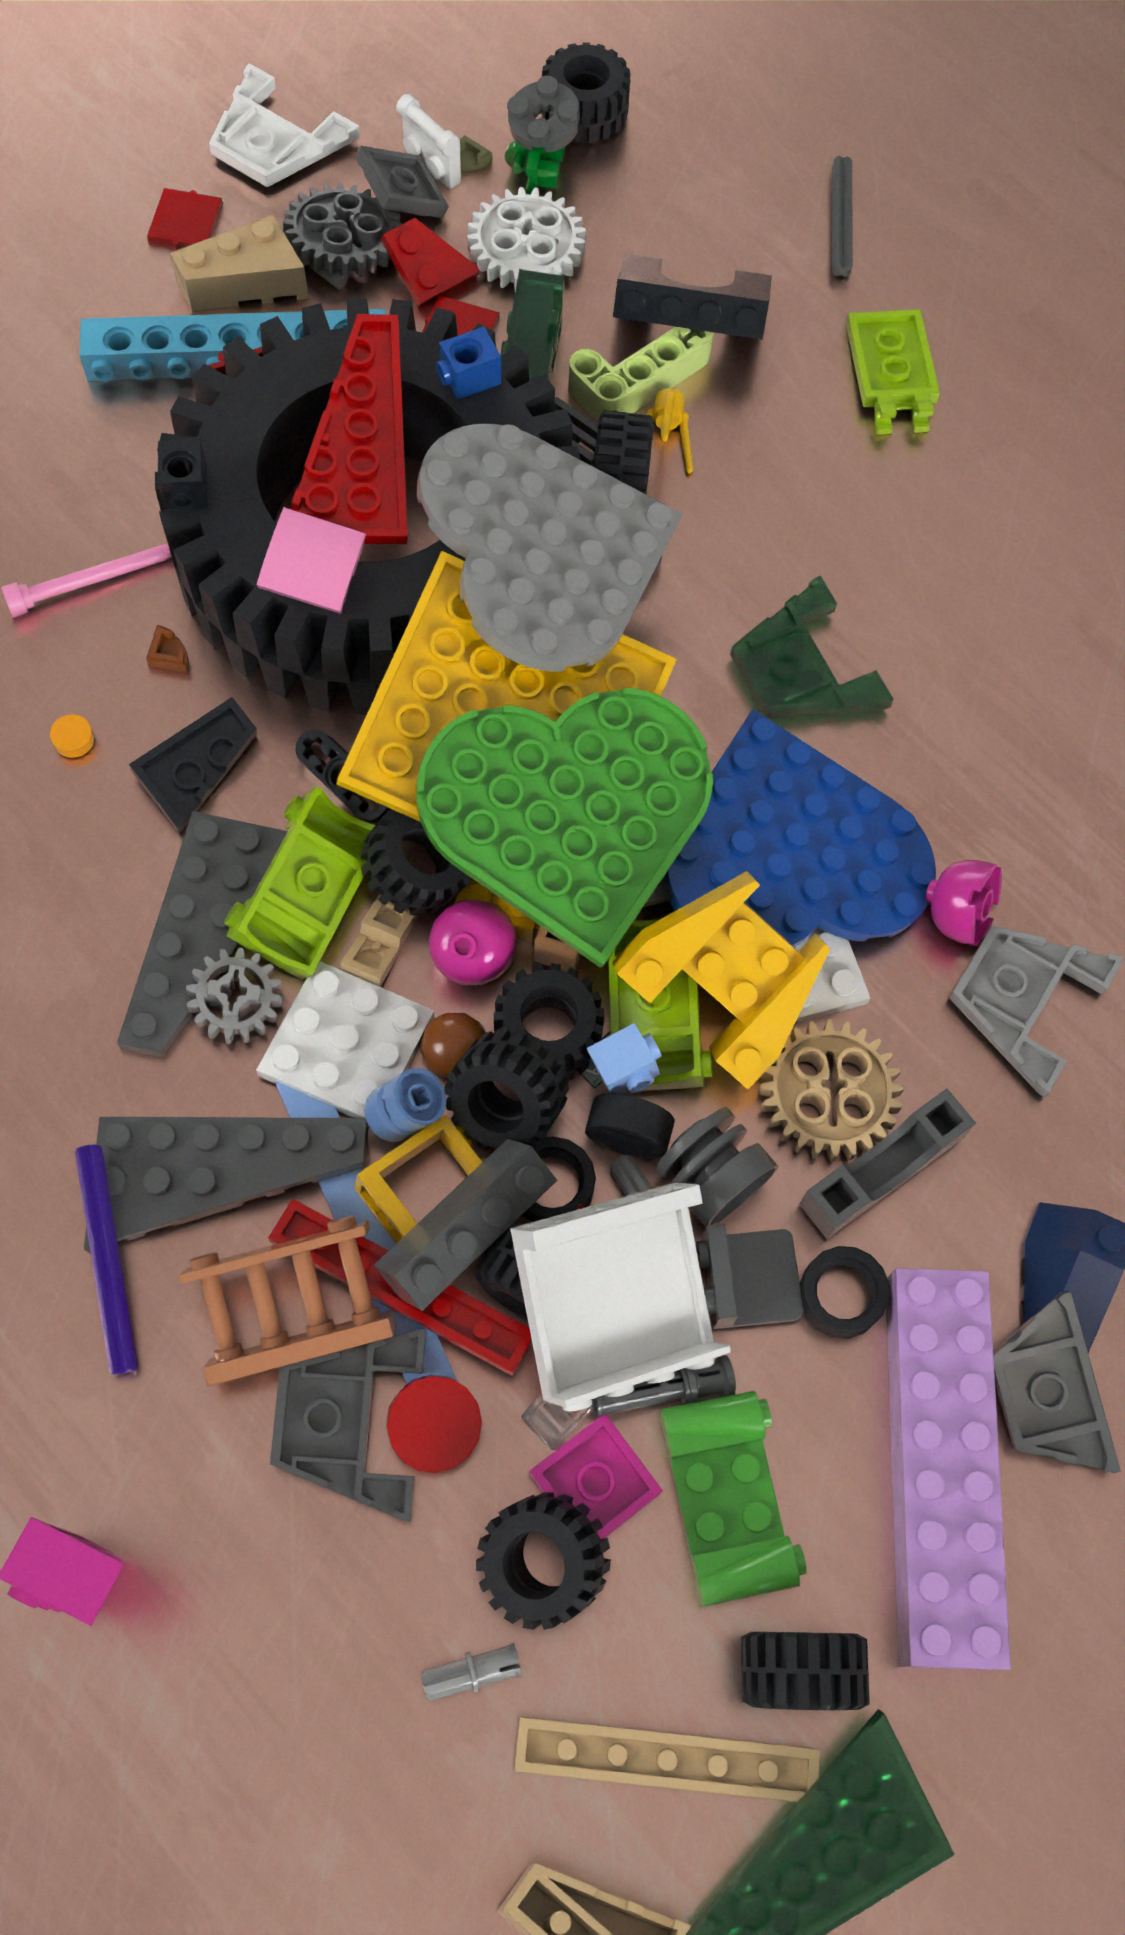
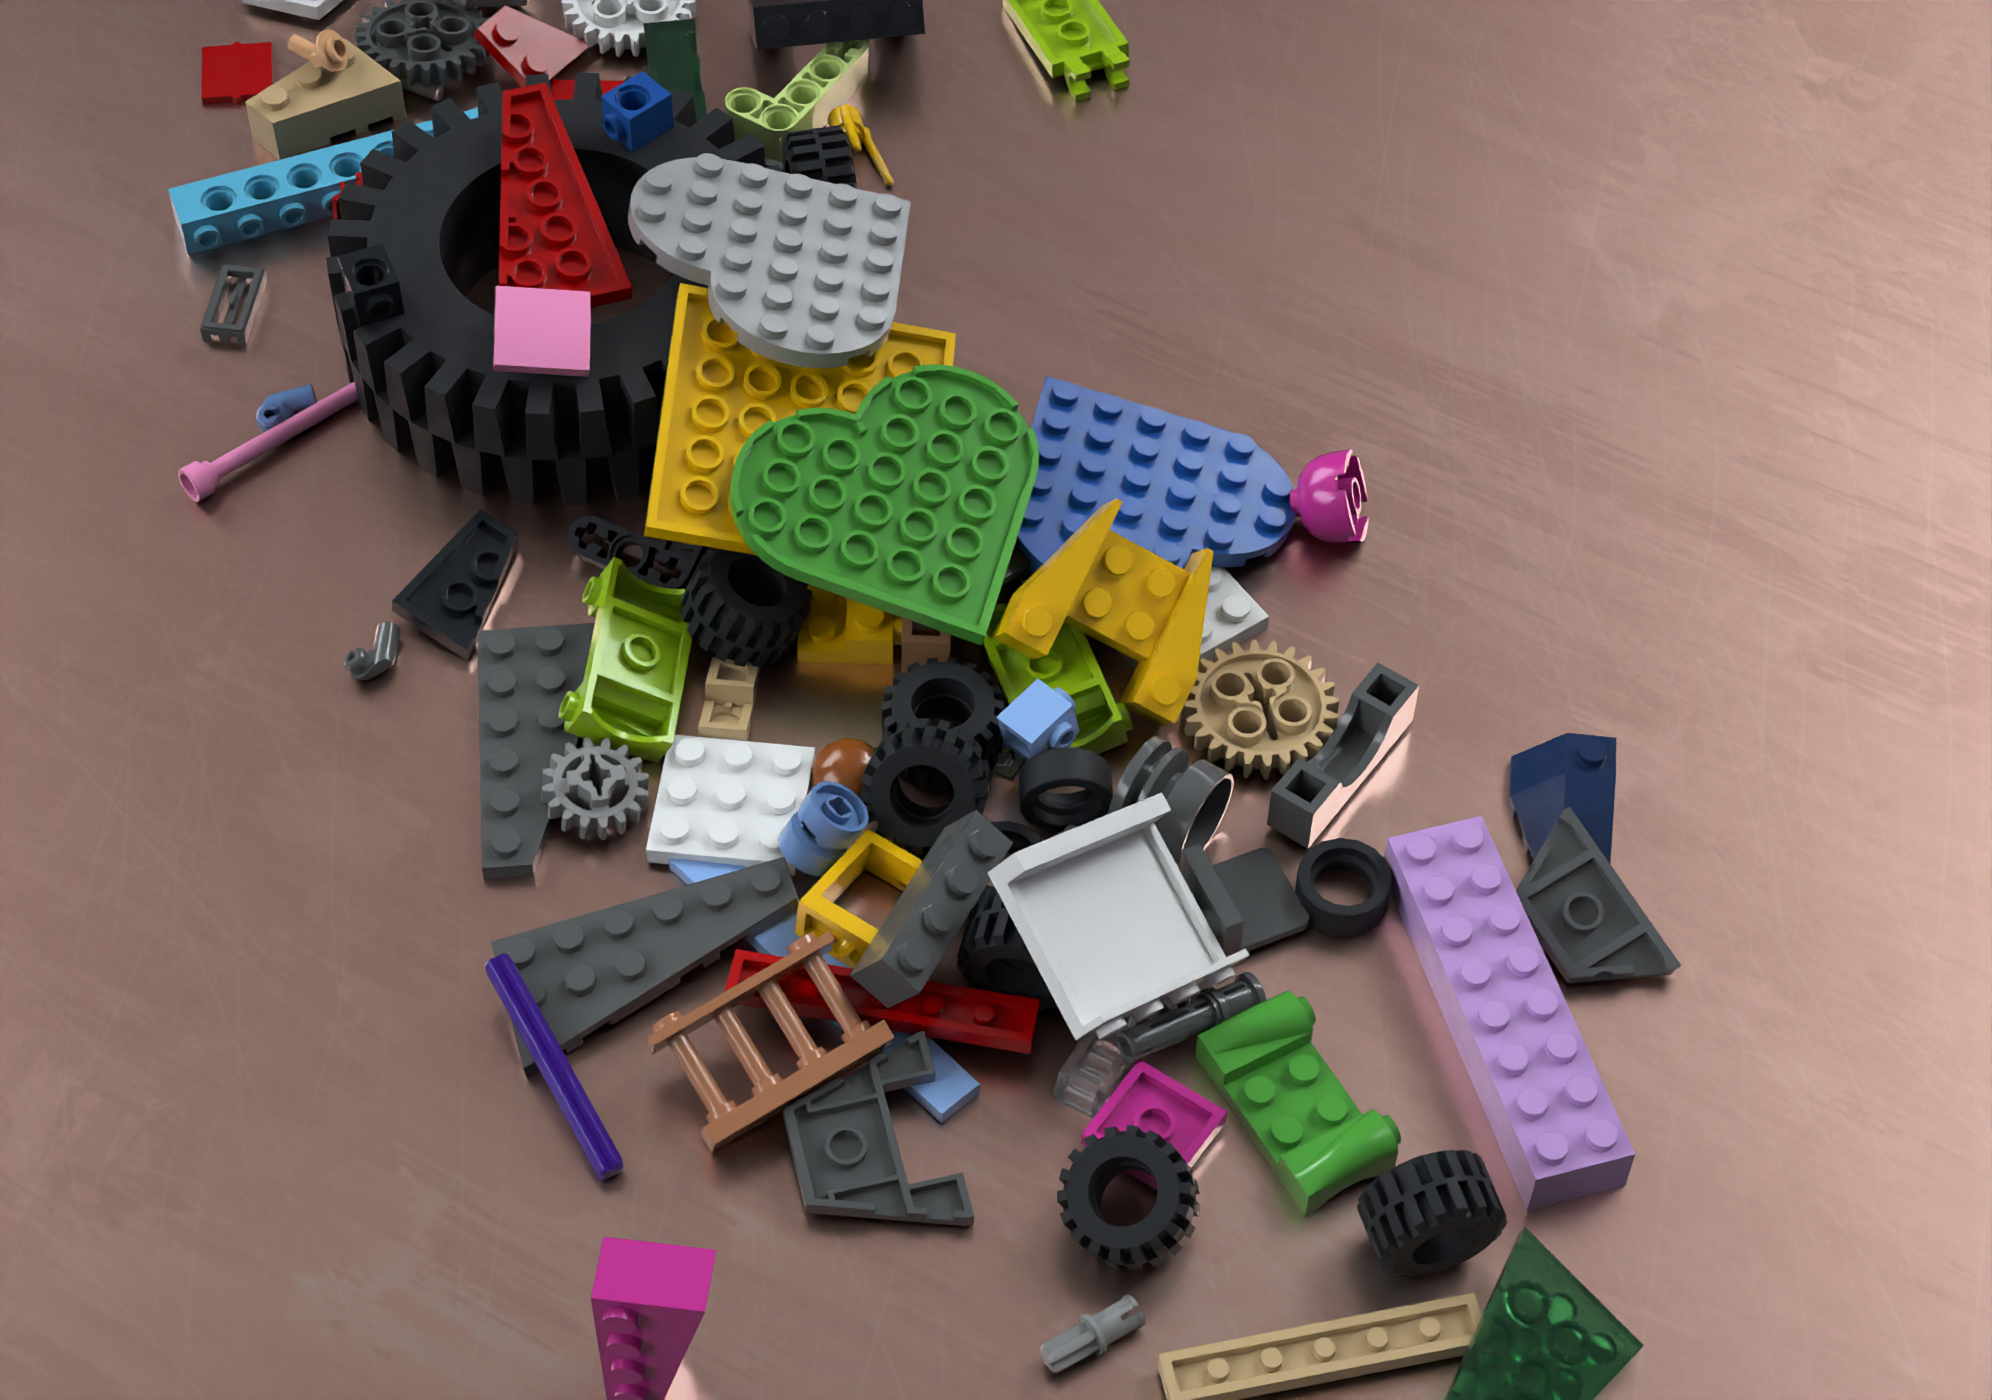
camera: 15 degrees left, 15 degrees down
light orange tile [50,714,94,758] -> none
dark orange tile [146,625,189,674] -> none
red tile [386,1374,482,1473] -> none
dark pink cylinder [429,900,517,986] -> none
clear green wing [730,576,894,719] -> none
light grey wing [949,925,1125,1097] -> none
none -> dark grey tile [200,264,268,344]
none -> medium blue arm [256,384,317,431]
none -> light nougat plate [287,29,349,73]
none -> dark grey arm [344,622,400,681]

